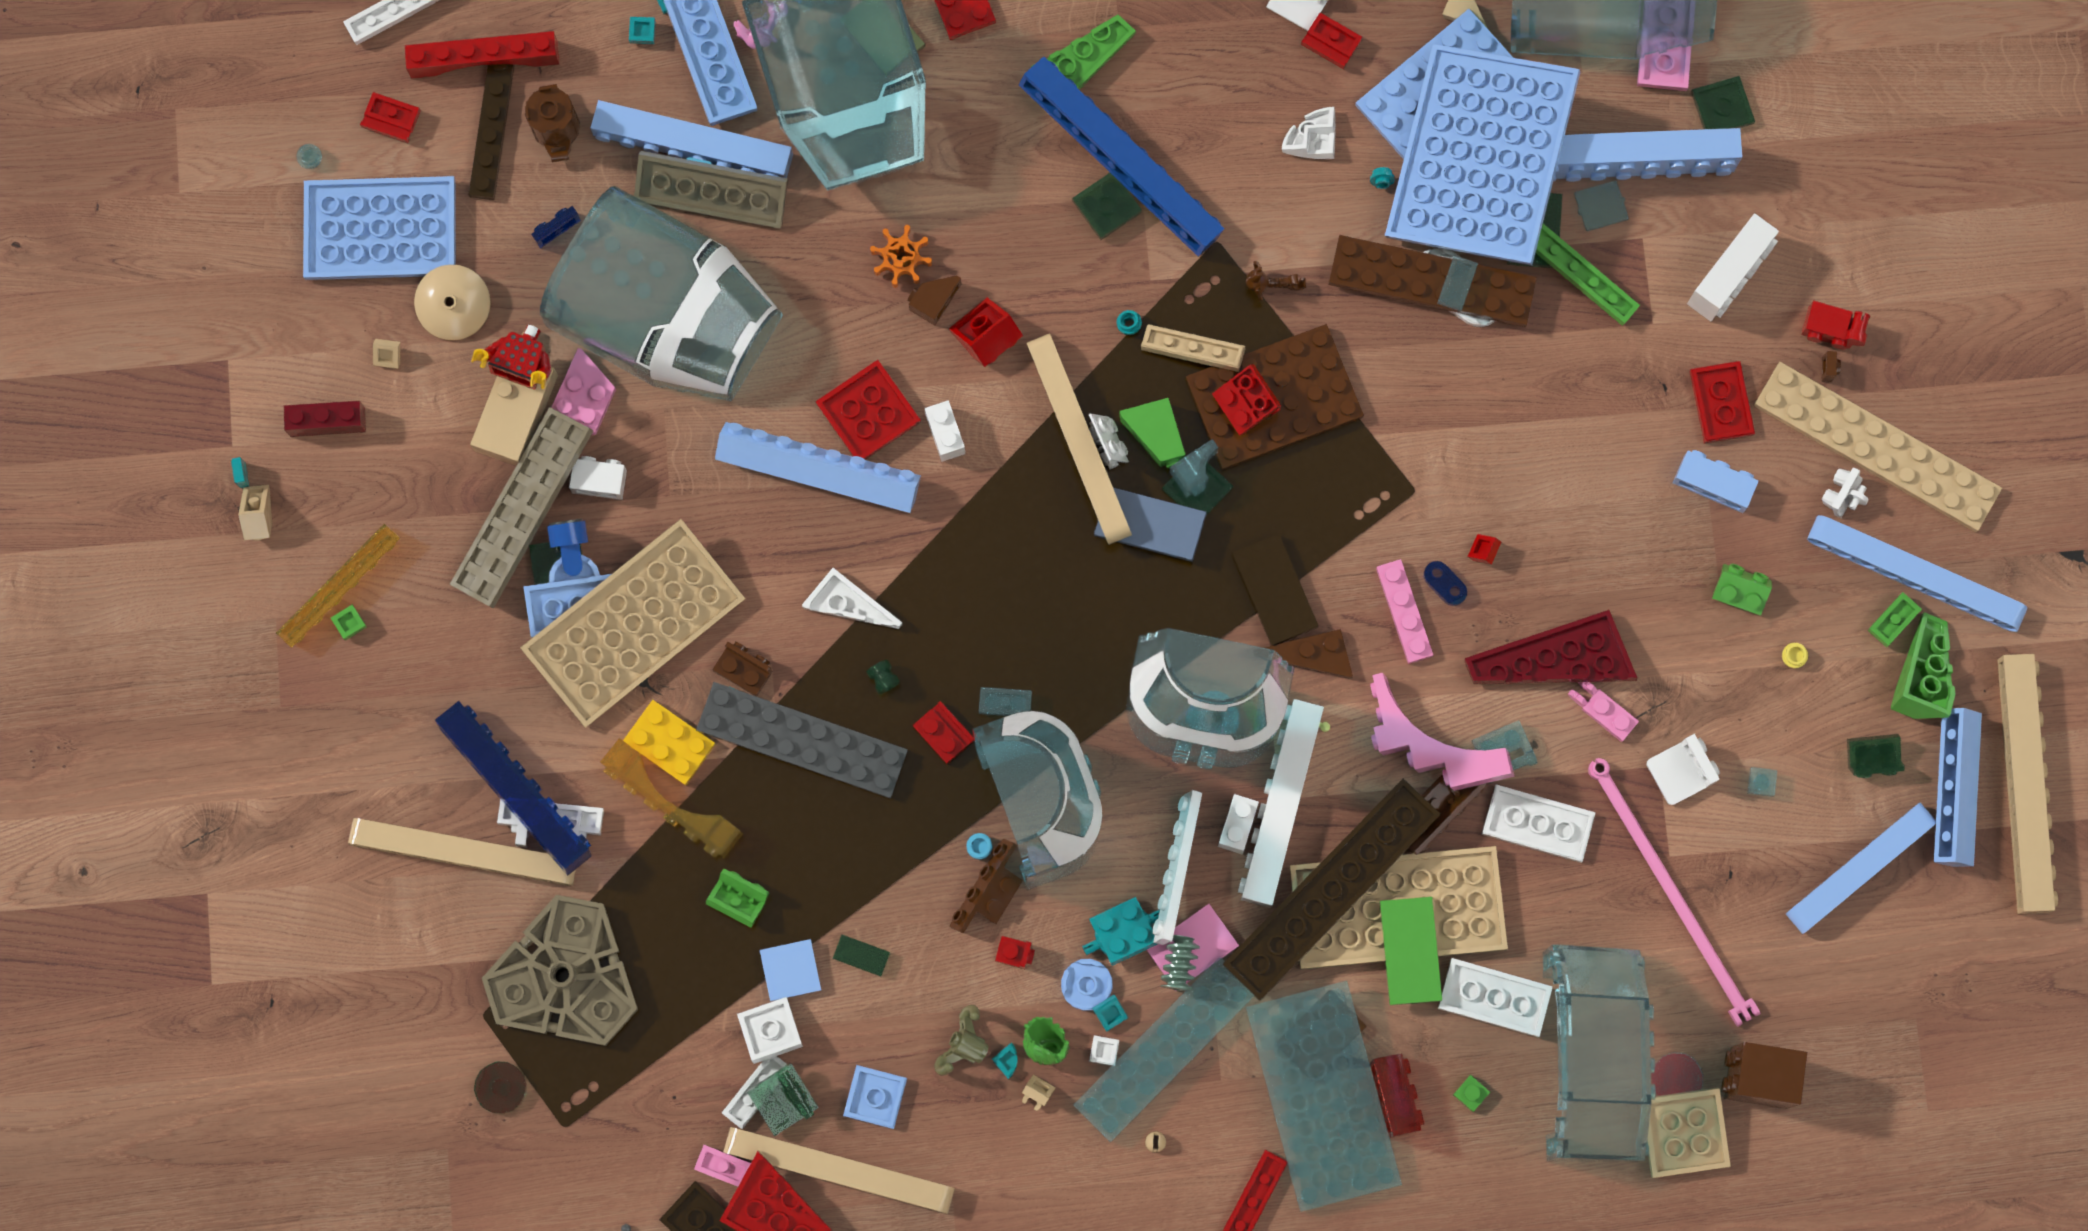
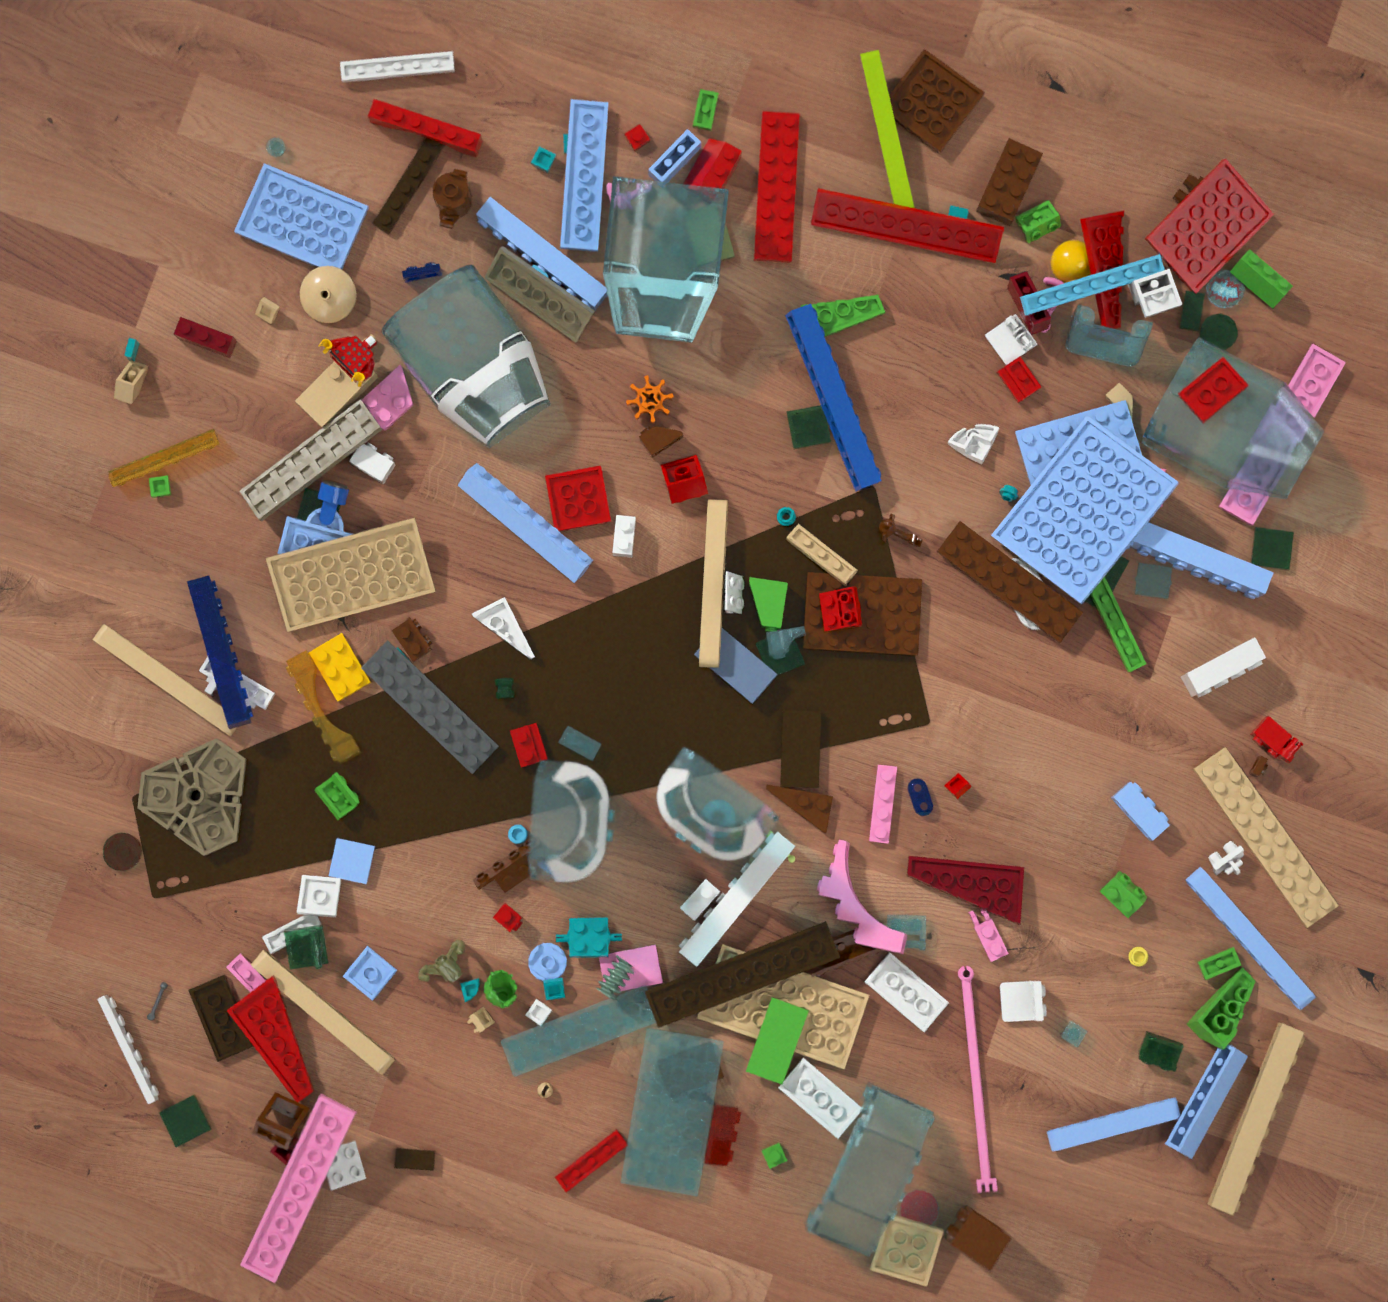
camera: 25 degrees right, 5 degrees up
red plate [360,92,421,143] -> none
clear green tile [832,934,890,977] -> none
white plate [1153,790,1202,945] -> none
clear light blue tile [1437,255,1478,311] -> none
red tile [1689,361,1755,444] -> none

